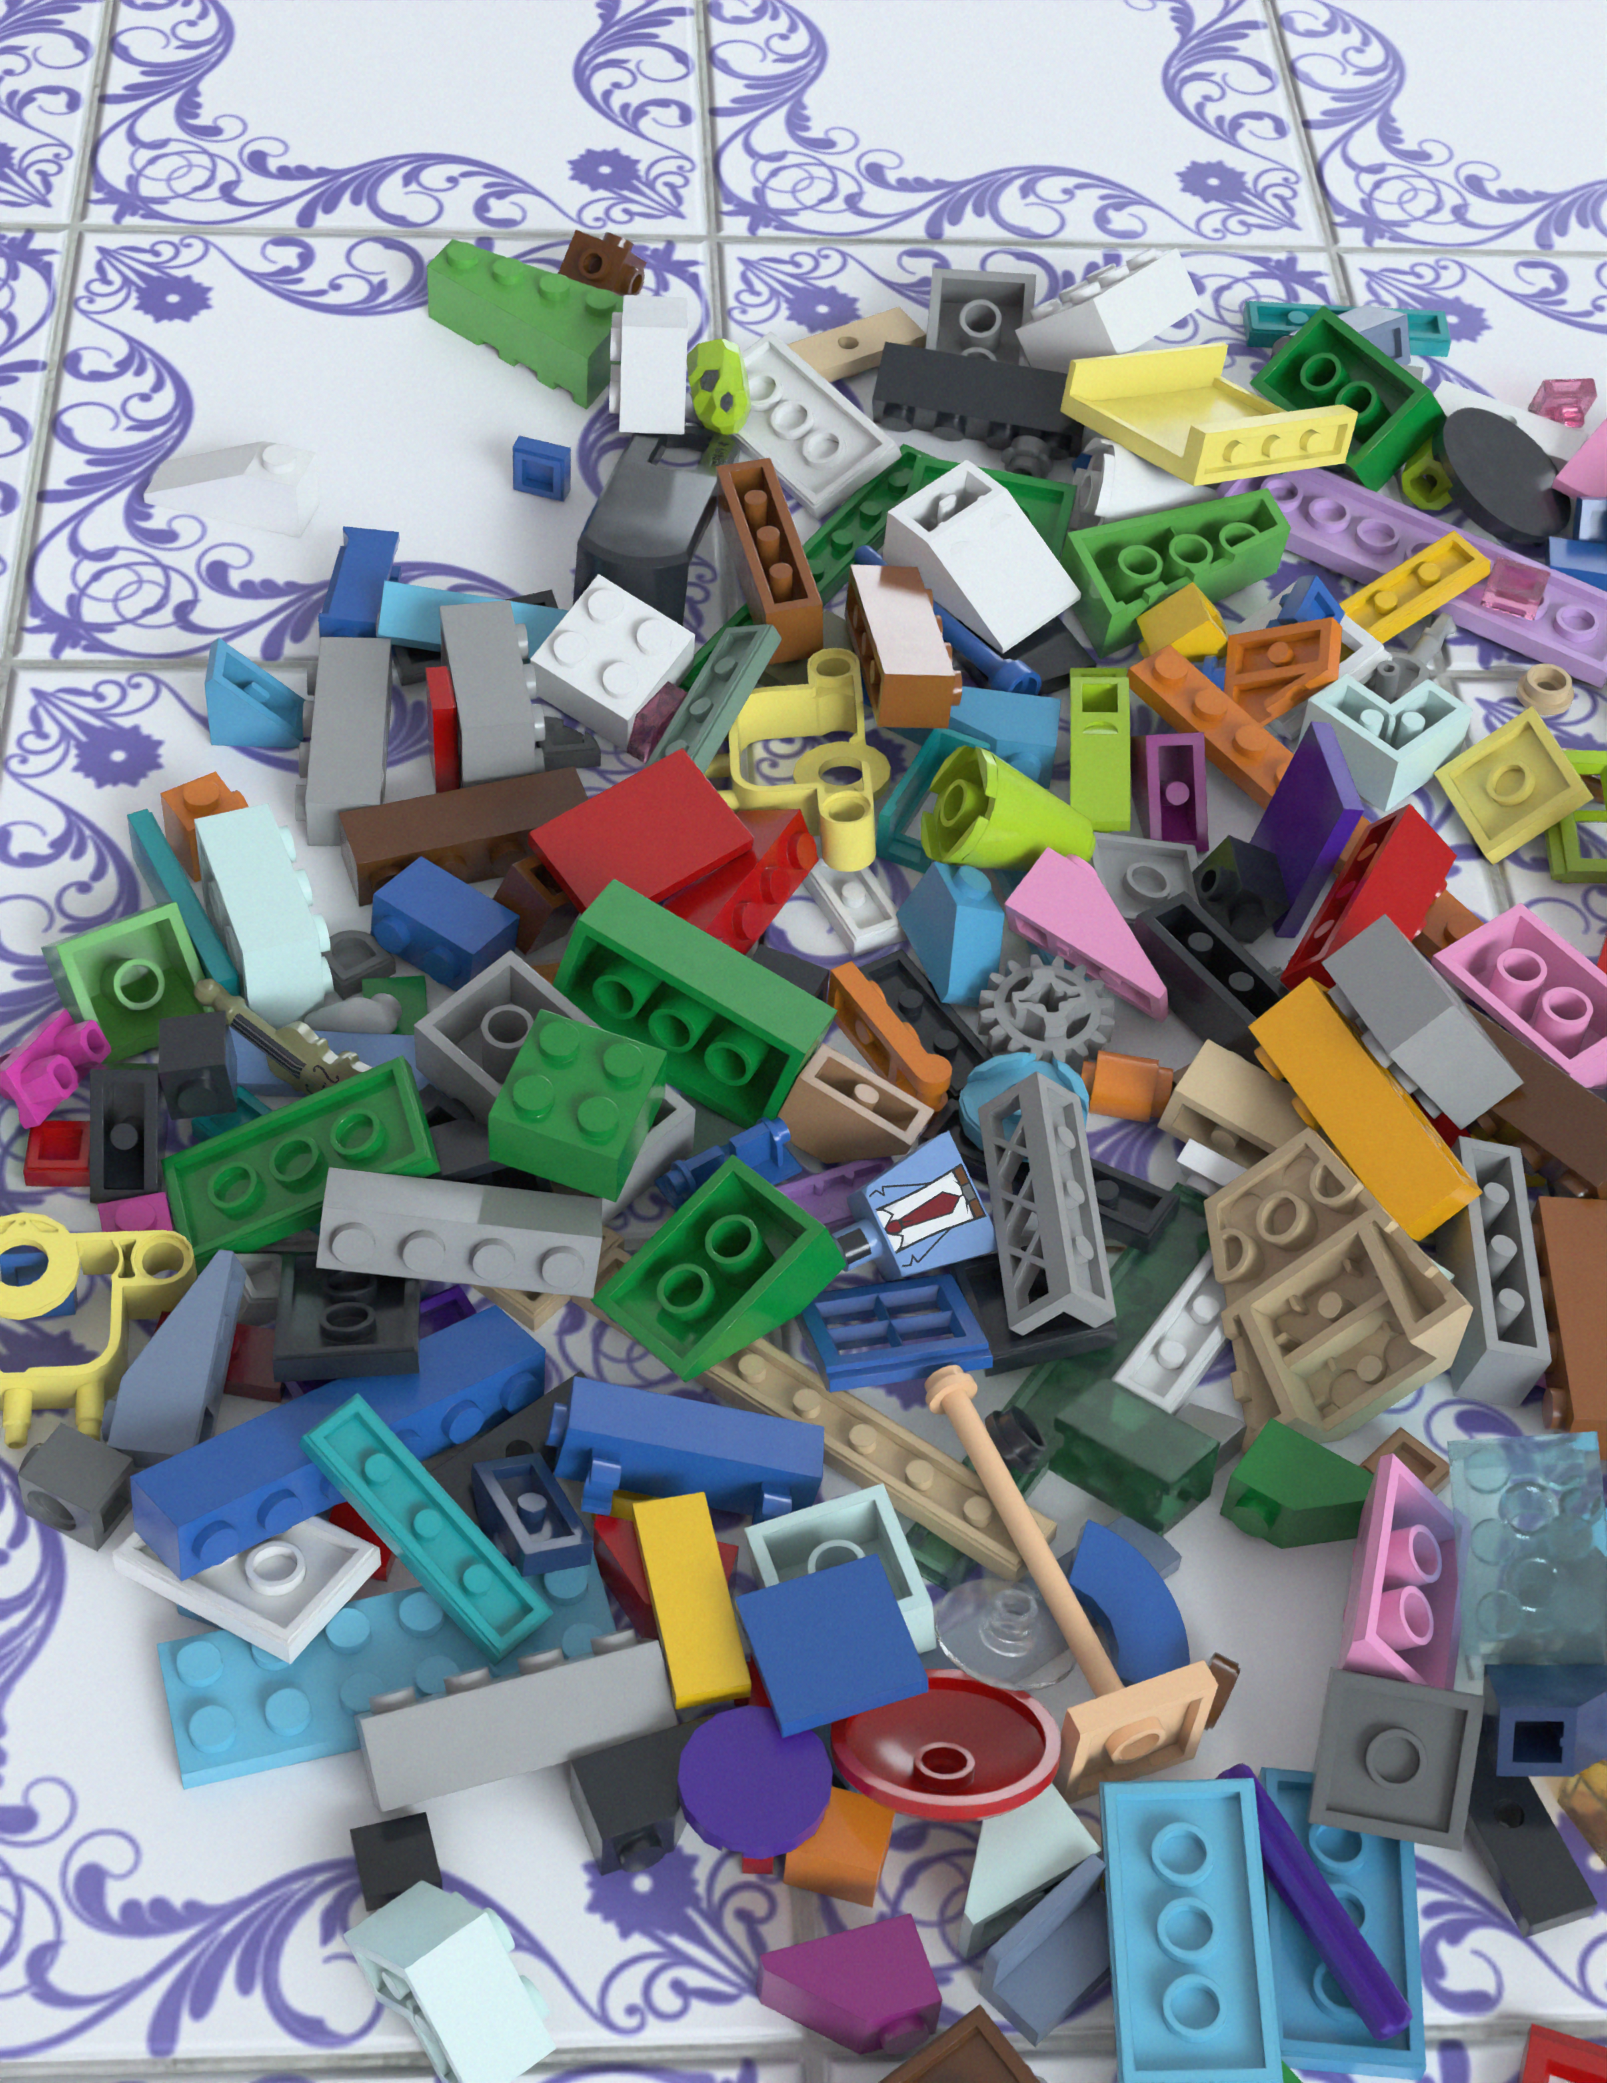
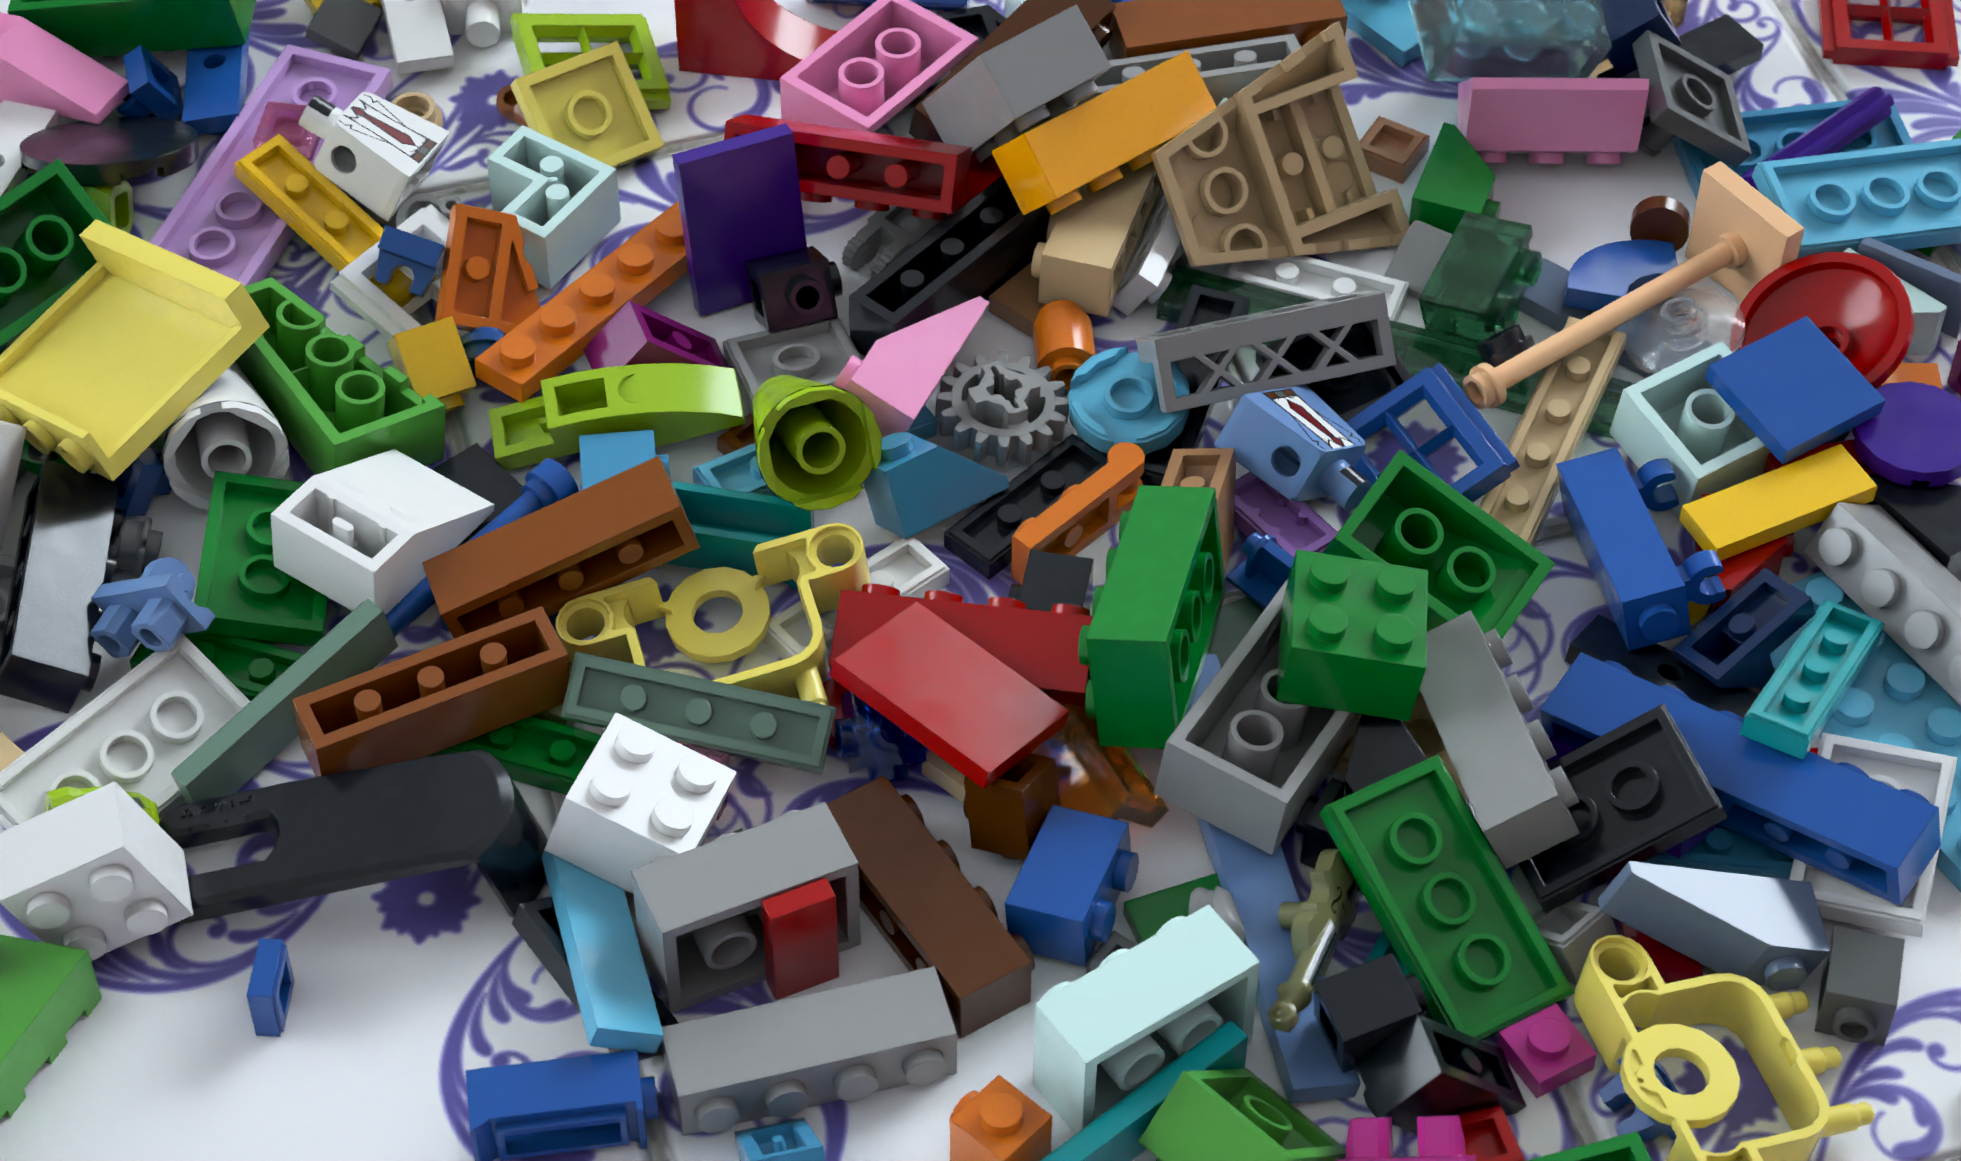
camera: 100 degrees left, 0 degrees up
none -> medium blue hips [90,557,215,658]
none -> sand green tile [171,599,398,803]
none -> white torso [298,92,450,222]

